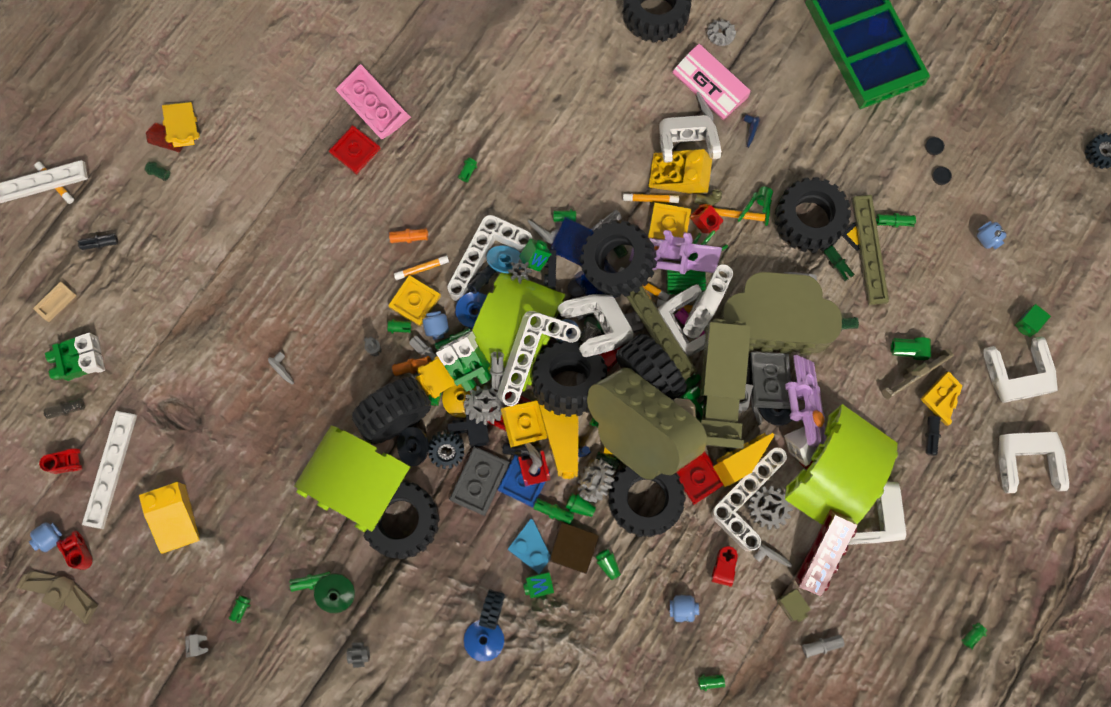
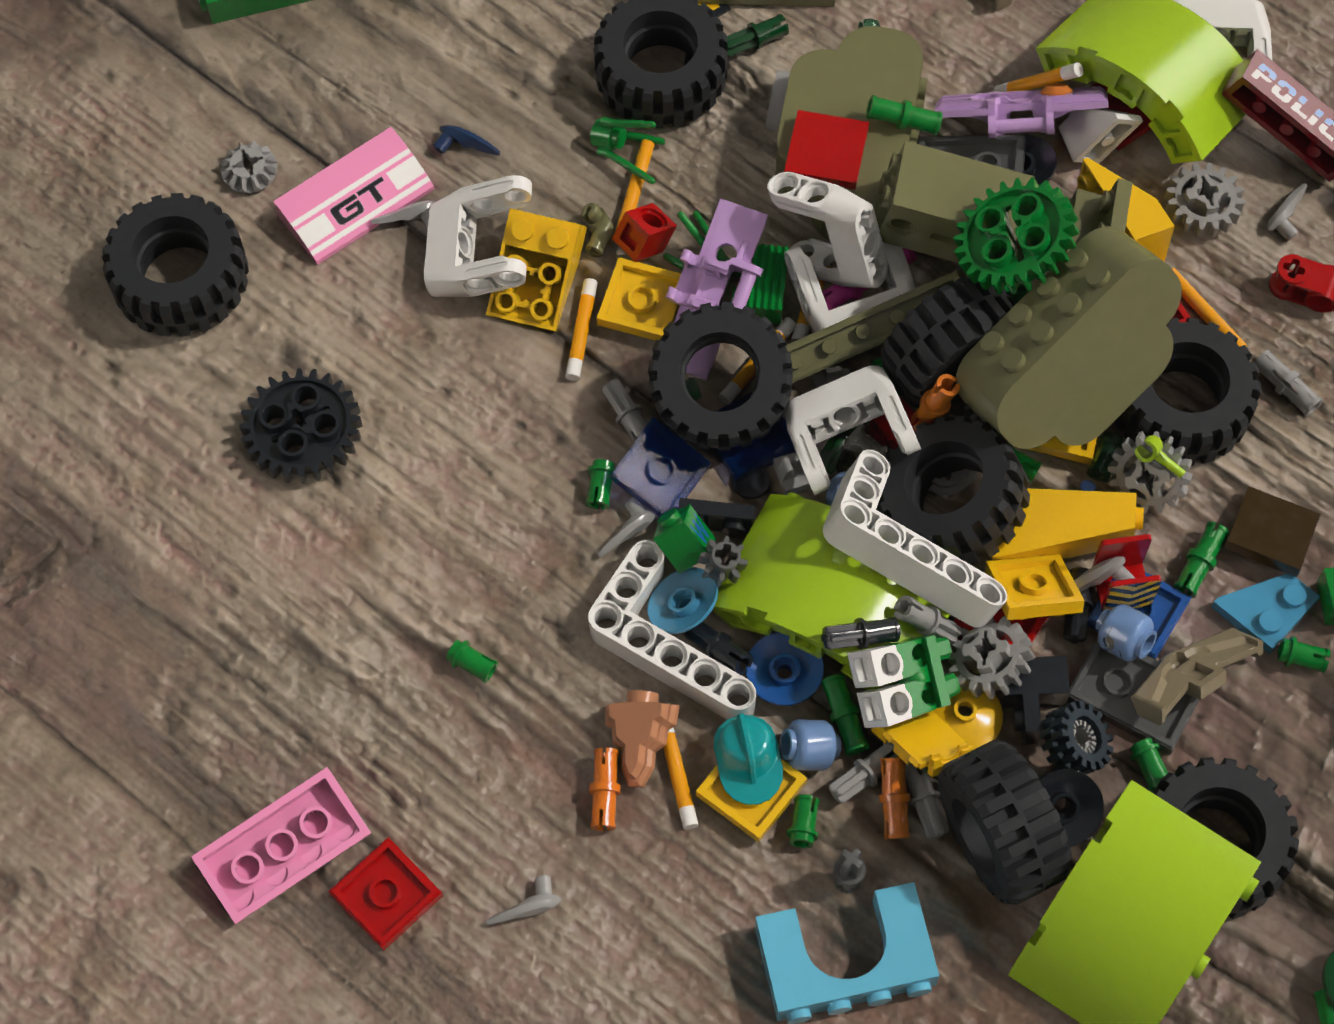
camera: 85 degrees left, 10 degrees down
green cone [565,493,596,517] -> none
green cone [595,549,621,580] -> none
white beam [711,448,787,552] -> none
none -> black gear [239,368,363,484]
none -> light grey bar [486,875,561,925]
none -> nougat rock [605,690,680,788]
none -> teal piece [714,713,783,805]
none -> medium azure arch [755,882,939,1024]
none -> red tile [784,110,869,190]
none -> black axle [821,617,901,650]
none -> green pin [866,95,943,135]
none -> orange pin [911,374,960,430]
none -> green gear [953,177,1079,294]
none -> light orange bar [994,62,1083,92]
none -> medium blue head [1095,604,1157,661]
none -> green pin [1130,738,1168,792]
none -> dark tan plate [1131,627,1263,725]
none -> lime hand [1135,435,1186,478]
none -> light orange bar [1172,268,1247,347]
none -> light grey pin [1255,349,1323,417]
none -> green pin [1277,636,1331,673]

